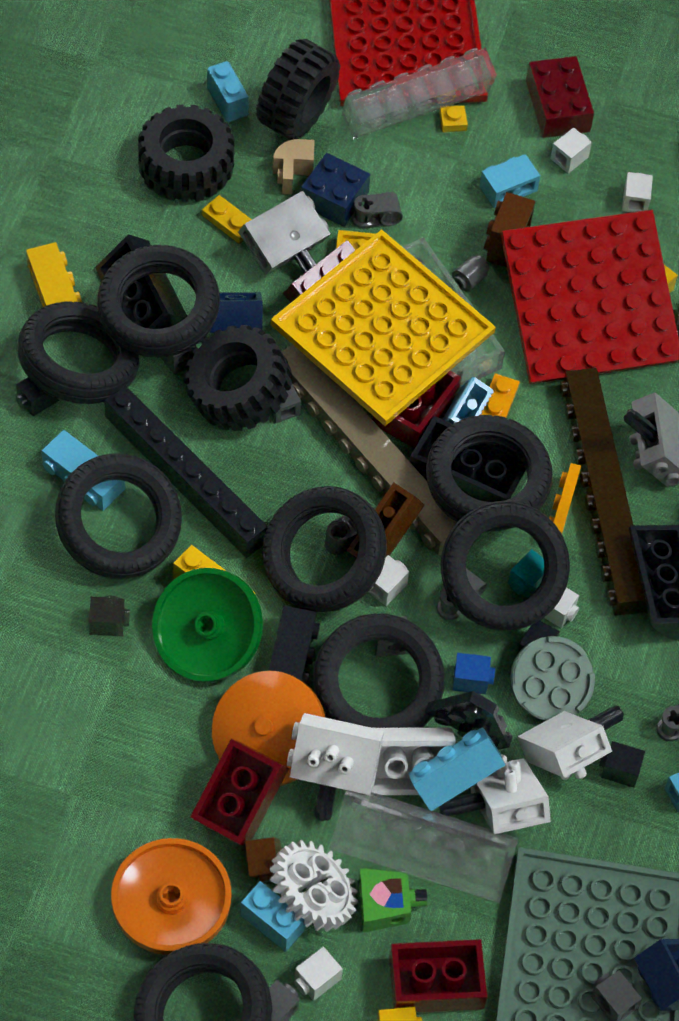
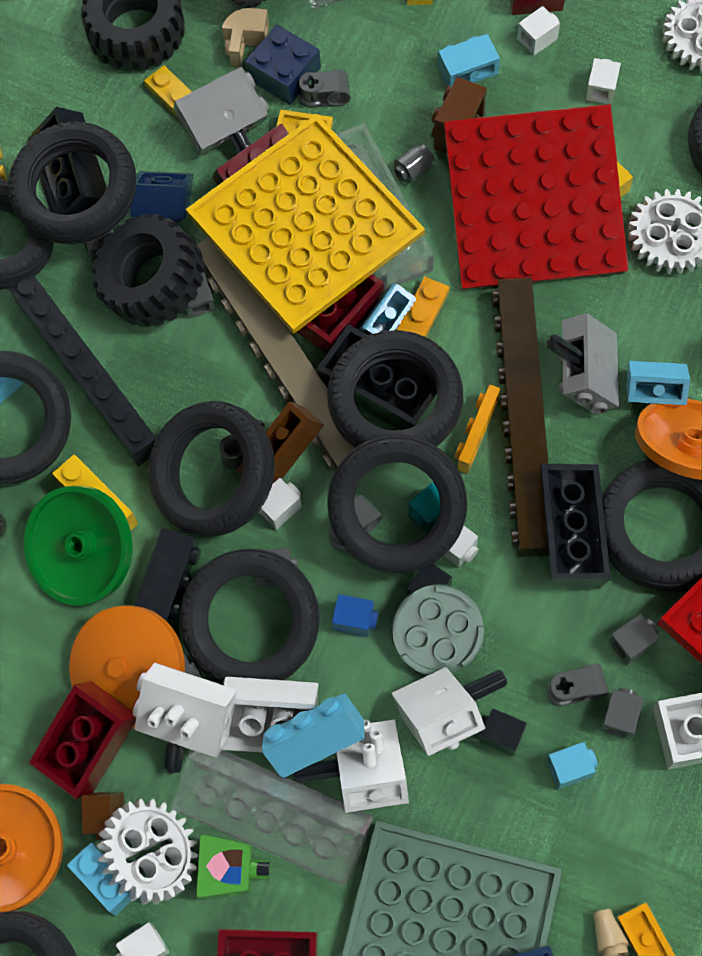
camera: 15 degrees right, 10 degrees up
black plate [425,691,513,750] -> none

